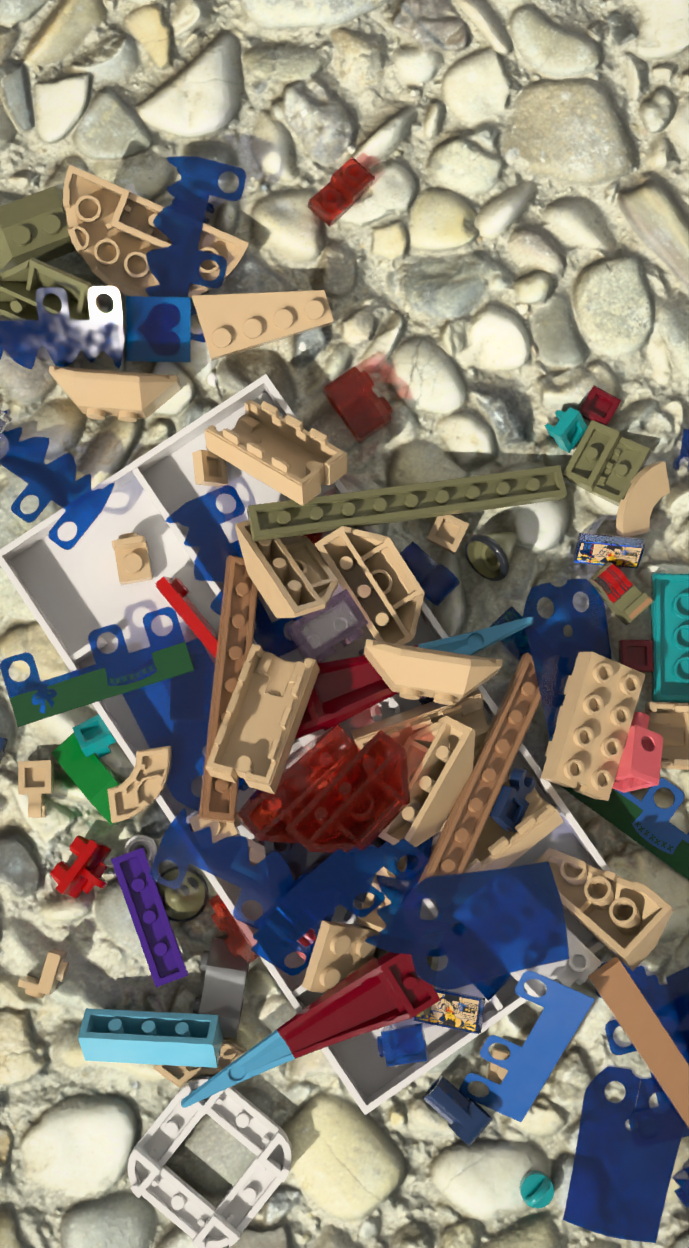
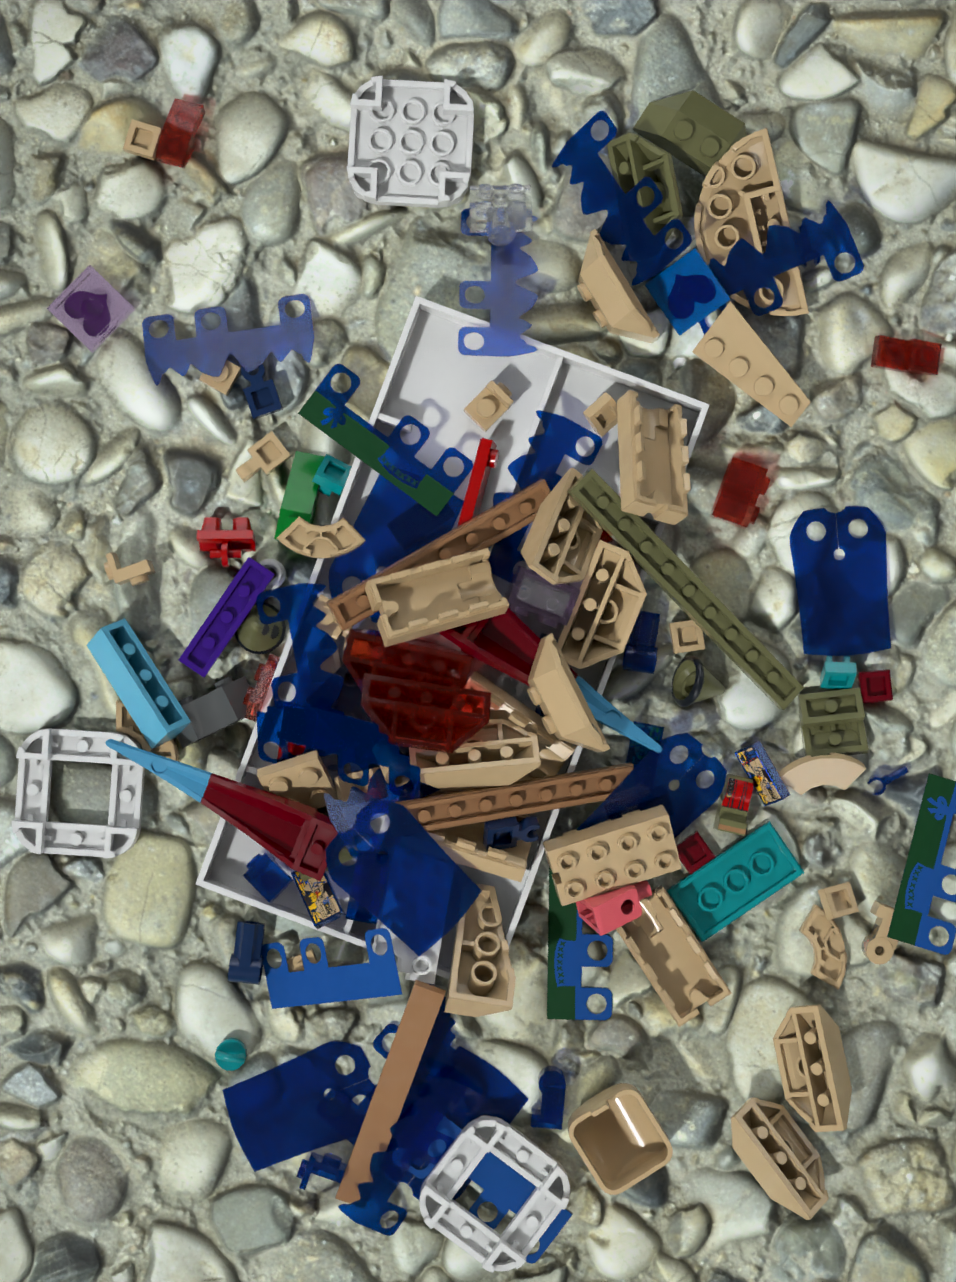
camera: 55 degrees right, 5 degrees up
none -> clear blue piece [790,506,891,656]

